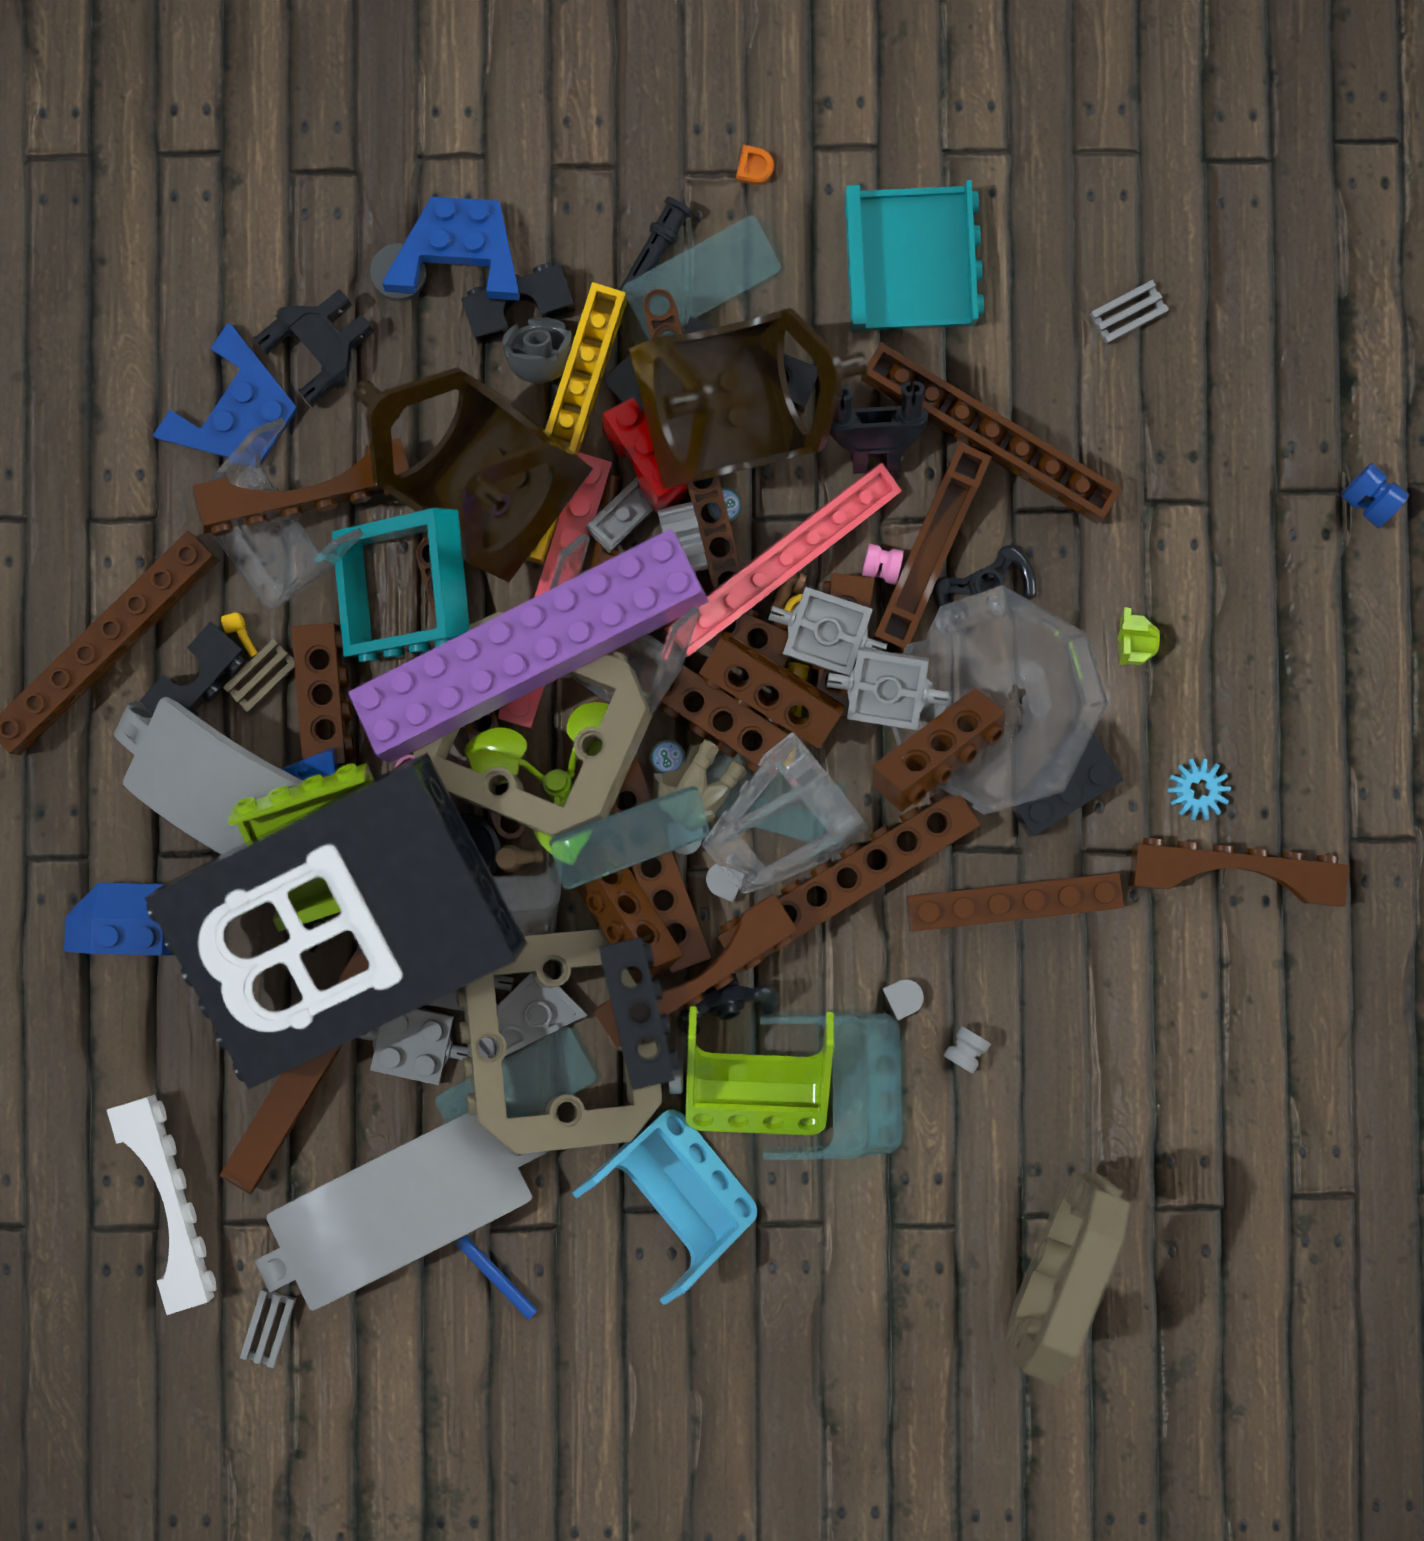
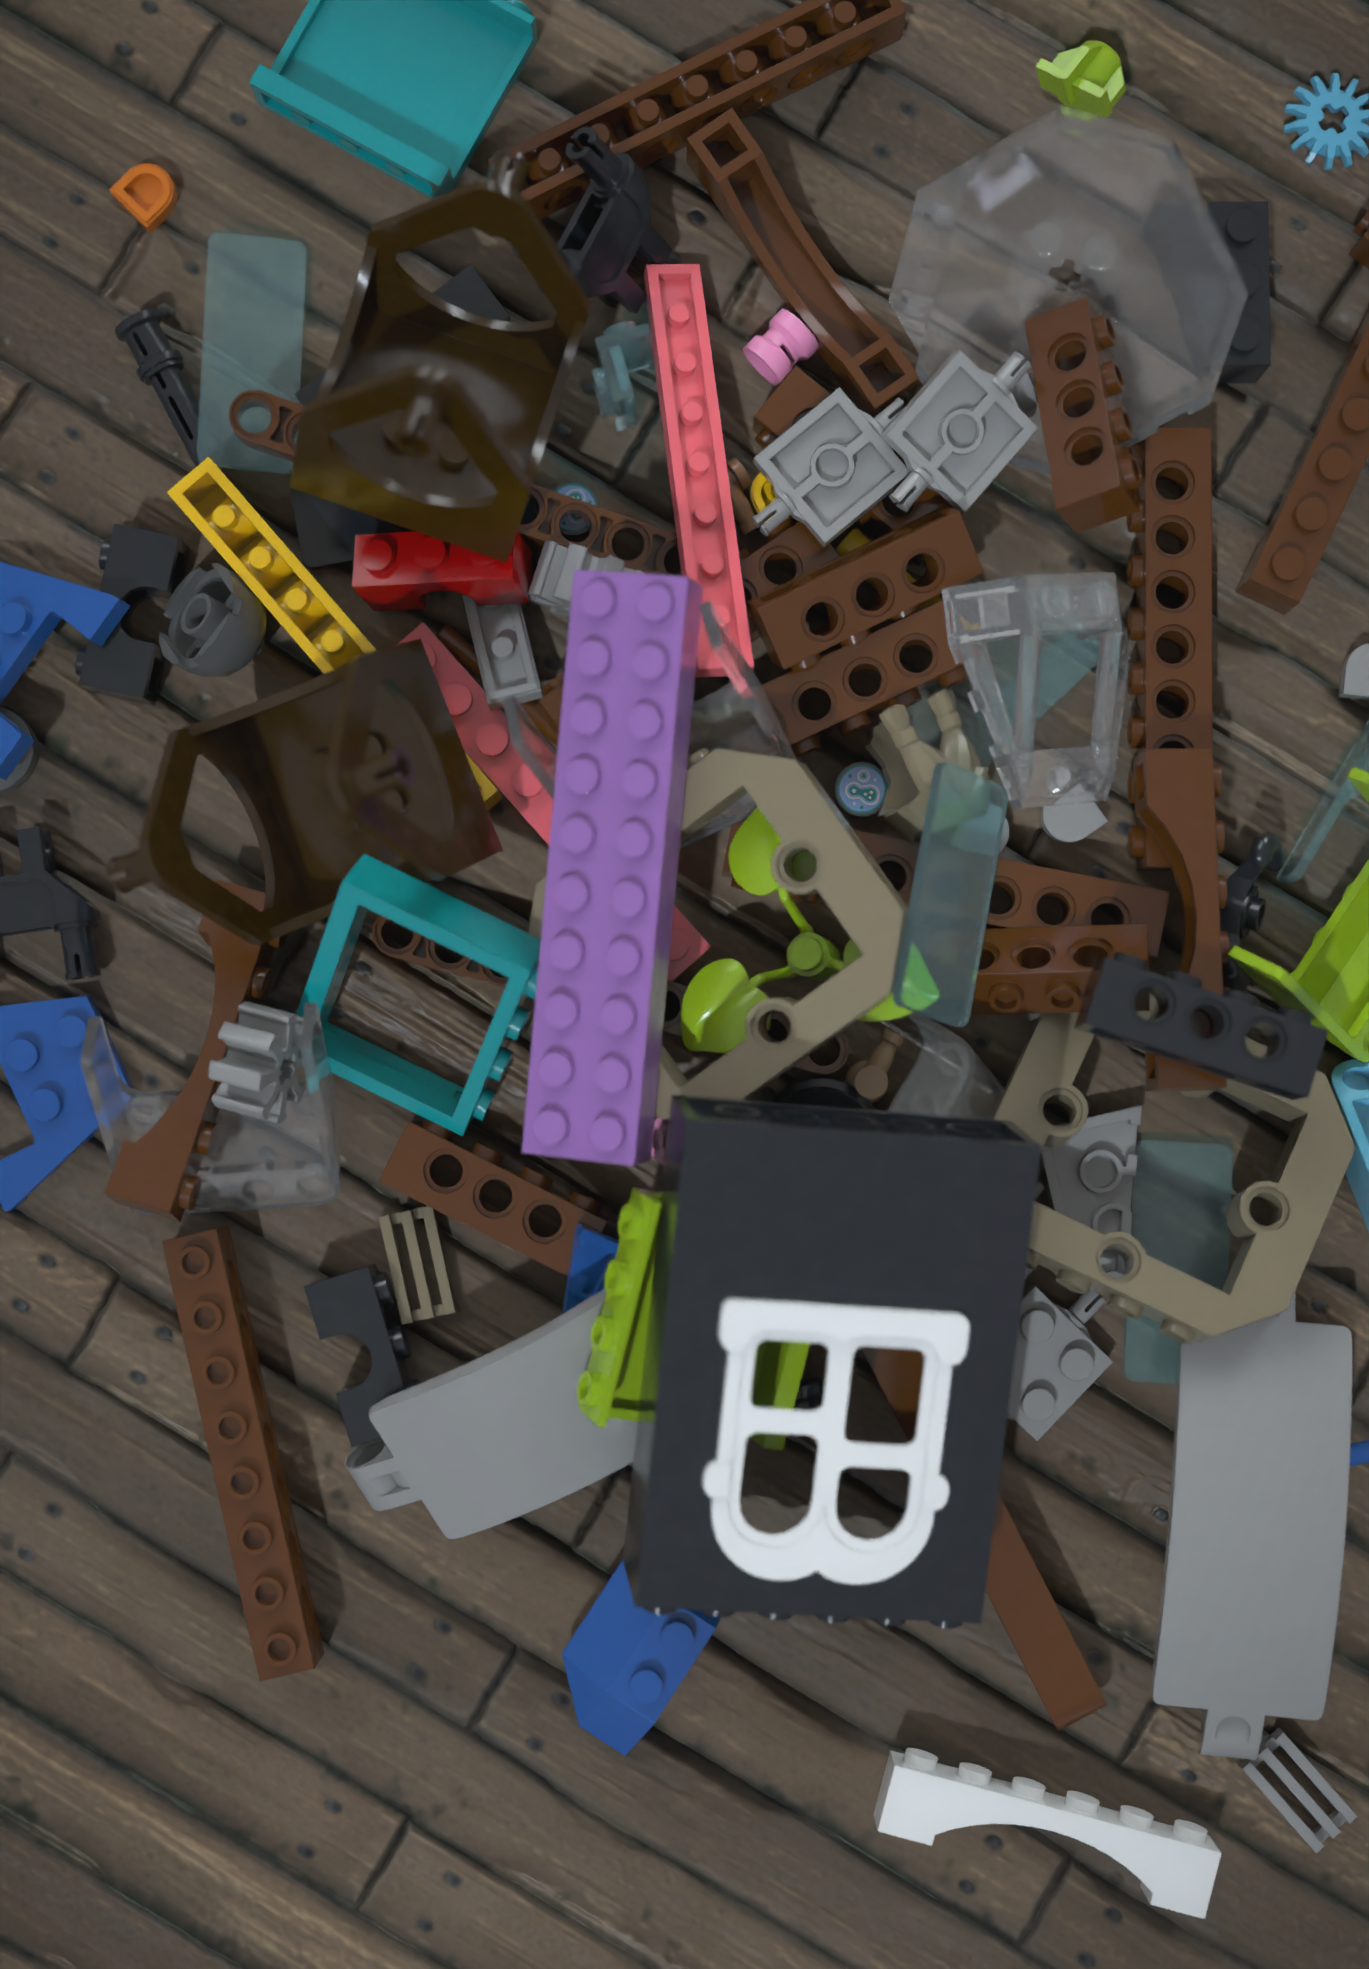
camera: 50 degrees left, 0 degrees up
yellow hand [221,612,258,658] -> none
black piece [933,545,1036,633] -> none
none -> light grey gear [208,1002,314,1124]
none -> clear light blue bracket [591,321,653,432]

